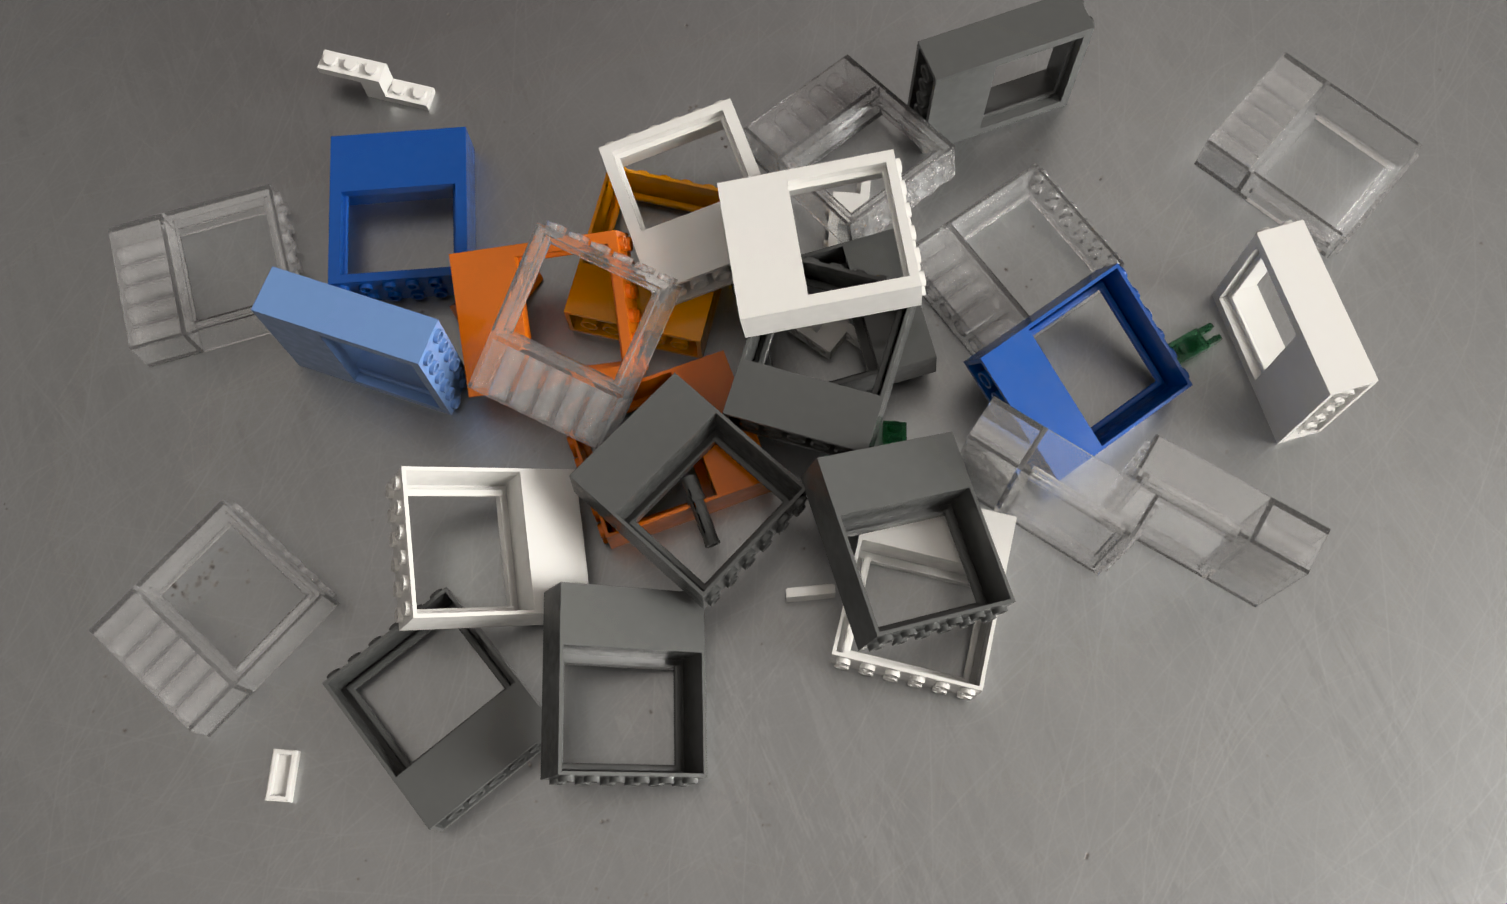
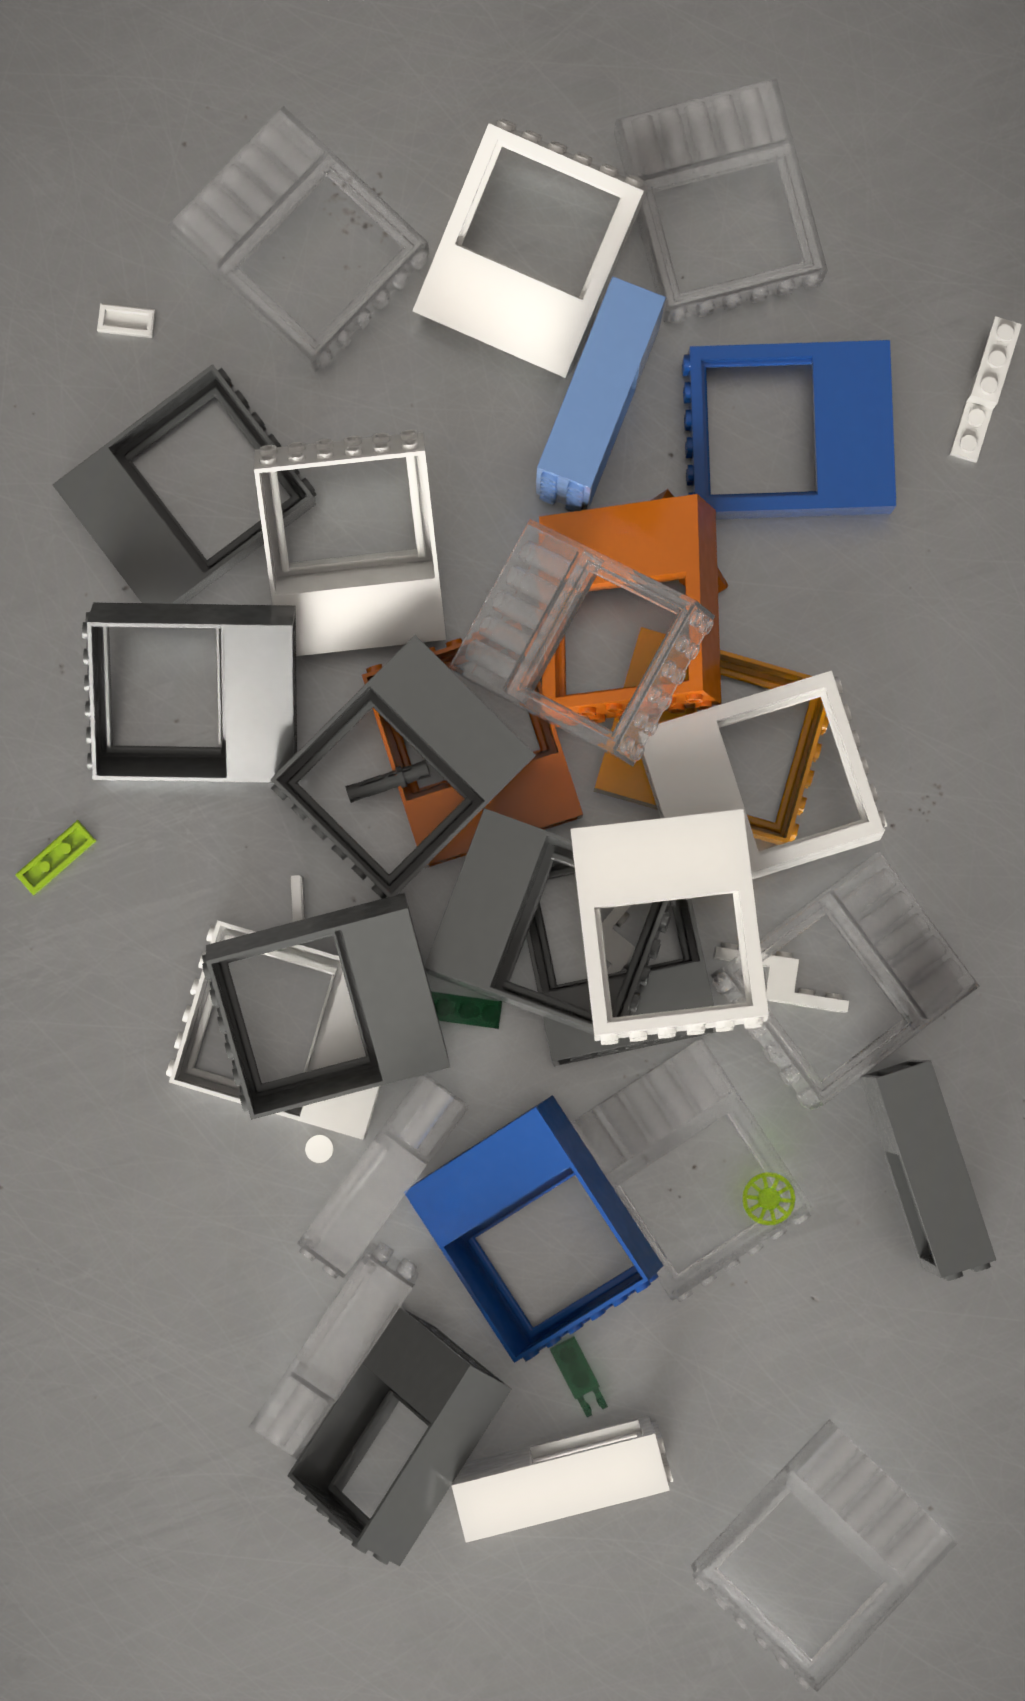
camera: 90 degrees right, 15 degrees up
none -> lime tile [15,820,97,896]
none -> dark grey panel [287,1304,512,1566]
none -> white tile [305,1135,334,1163]
none -> white panel [413,118,649,378]
none -> clear neon green wheel [742,1172,796,1225]

